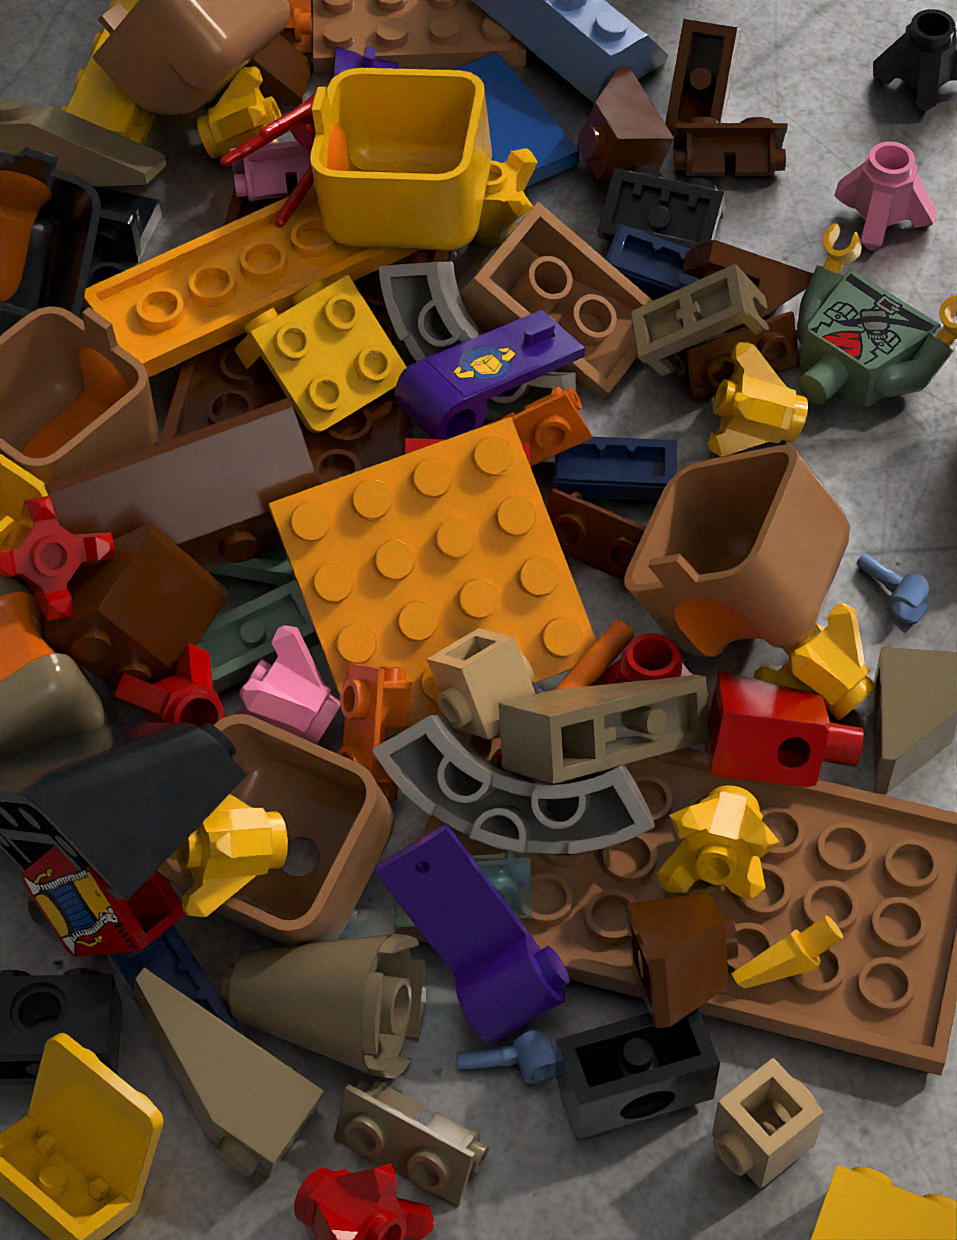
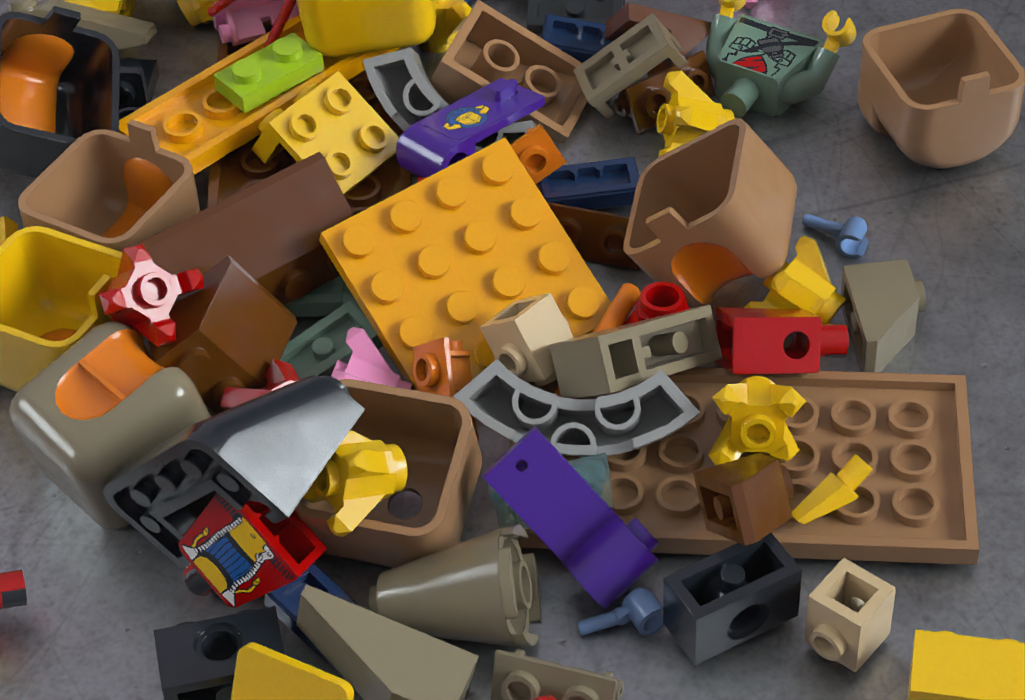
camera: 10 degrees left, 10 degrees down
none -> lime plate [213,32,324,113]

